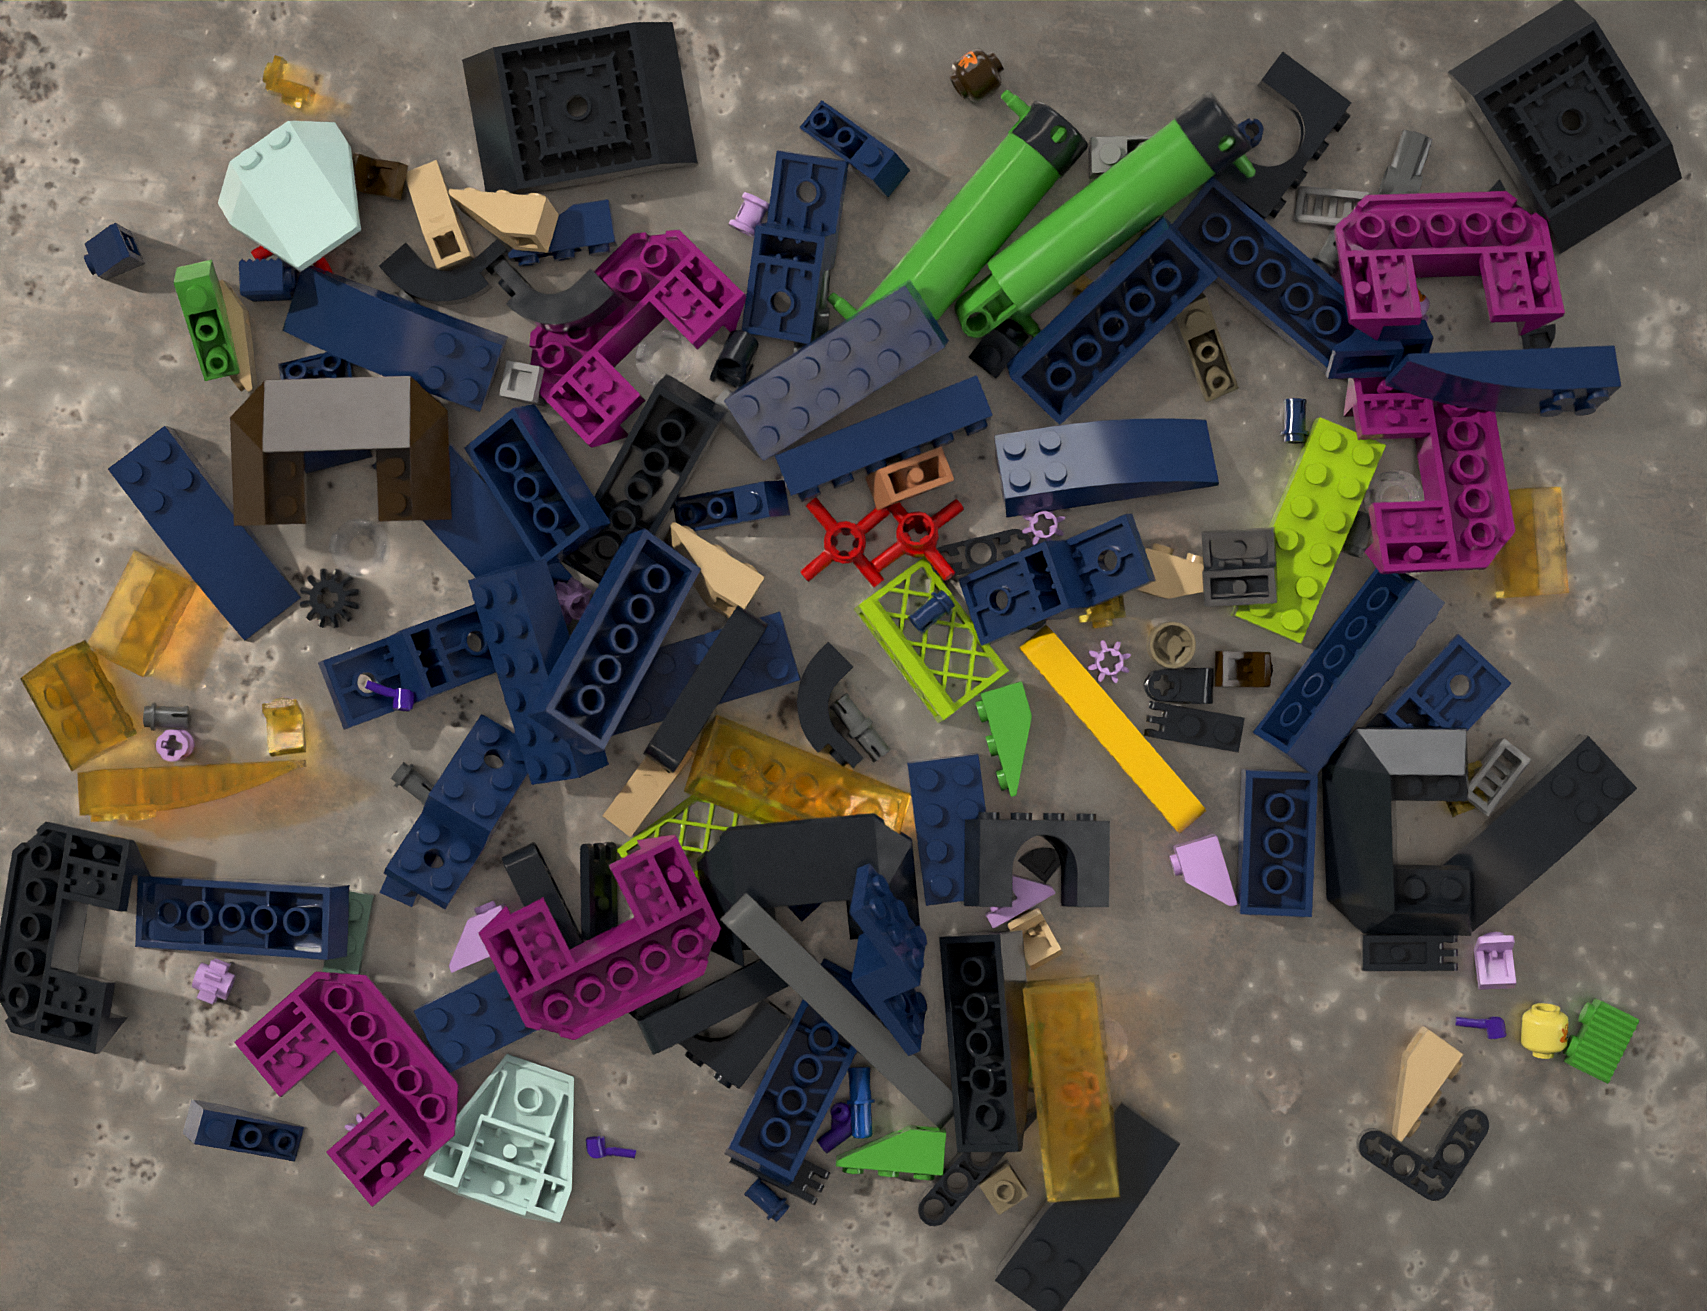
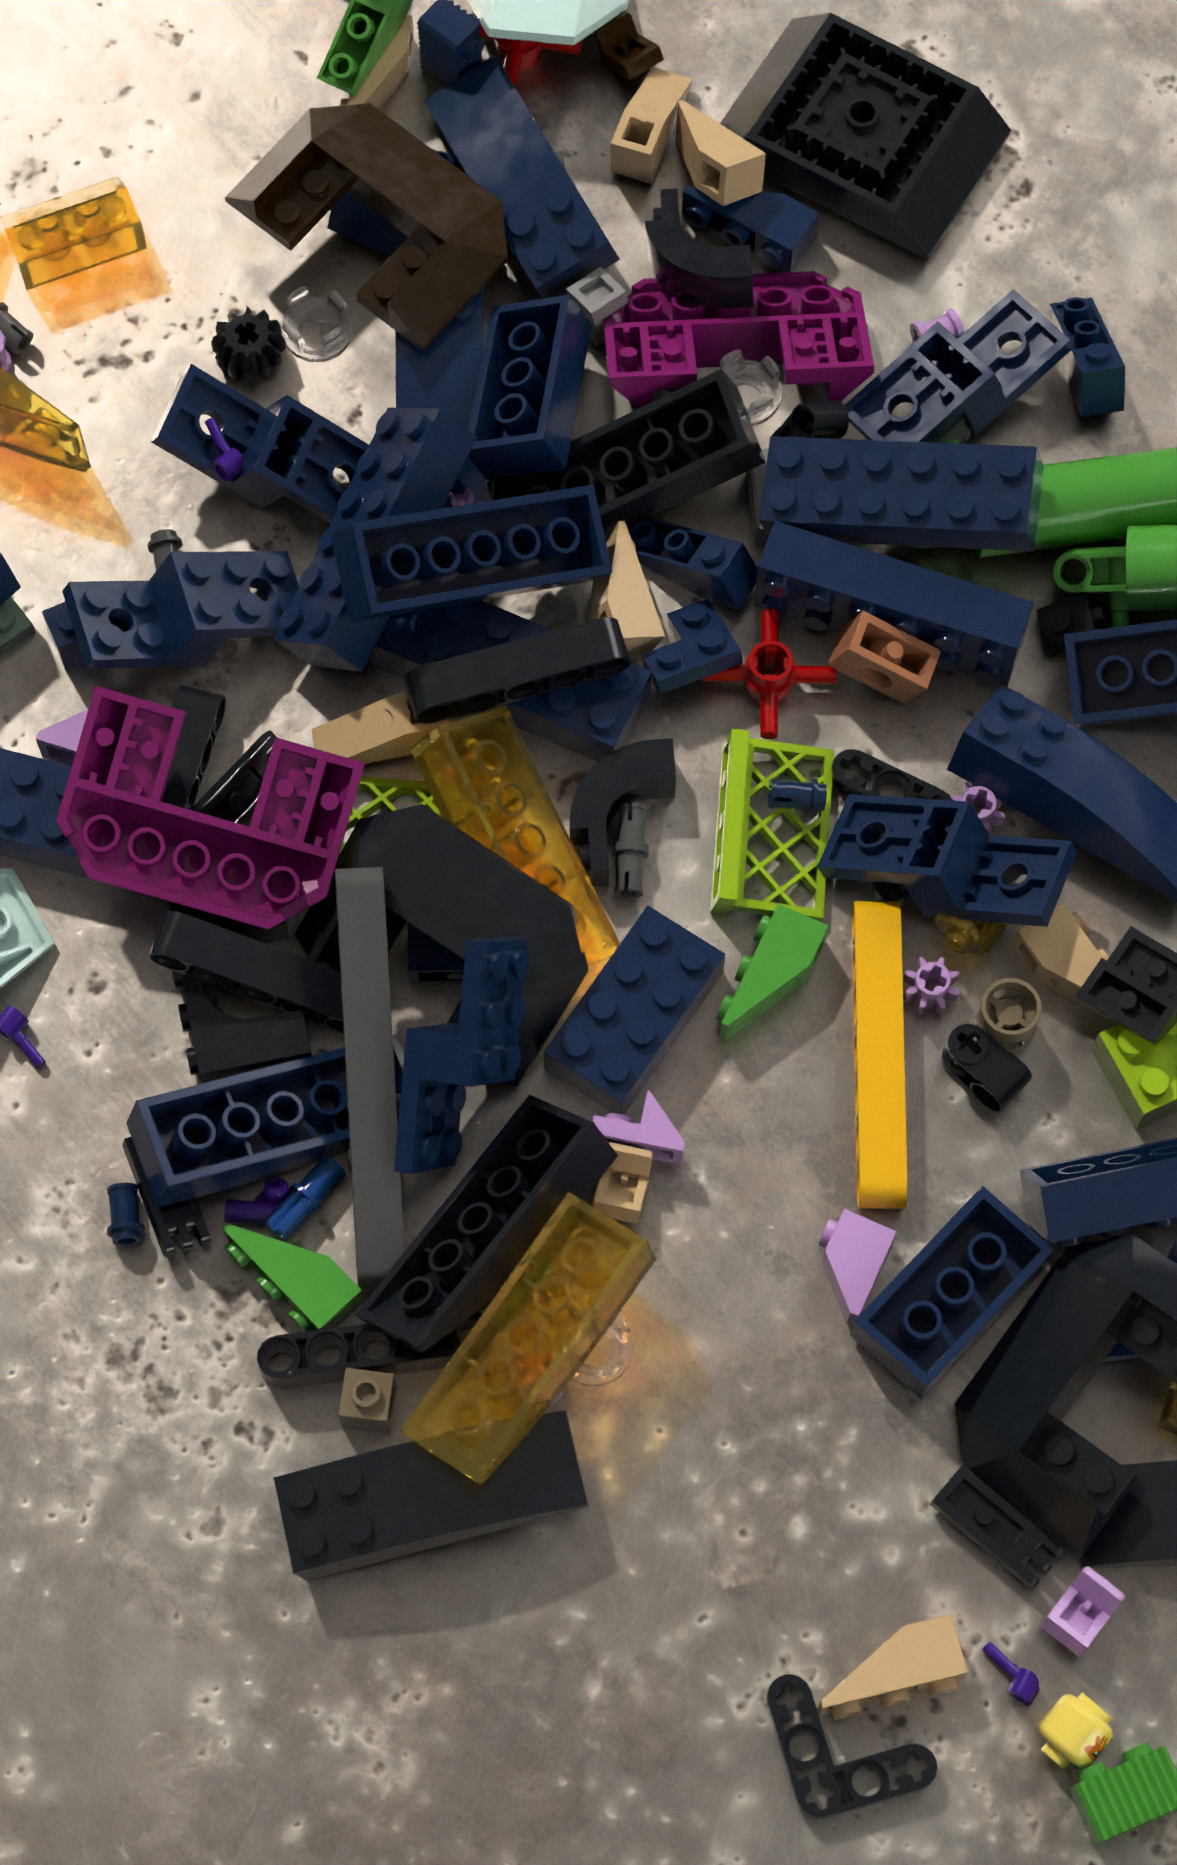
camera: 40 degrees right, 20 degrees down
dark blue slope [108,426,302,641] -> none
clear yellow bracket [262,697,306,757] -> none
black arch [379,239,509,305] -> none
red bar [870,499,964,581] -> none
black arch [964,812,1110,907] -> none
black tile [1017,847,1061,884] -> none
black hinge [1143,701,1245,753] -> none
dark brown bracket [1215,651,1273,688] -> none
none -> dark blue plate [642,598,743,694]

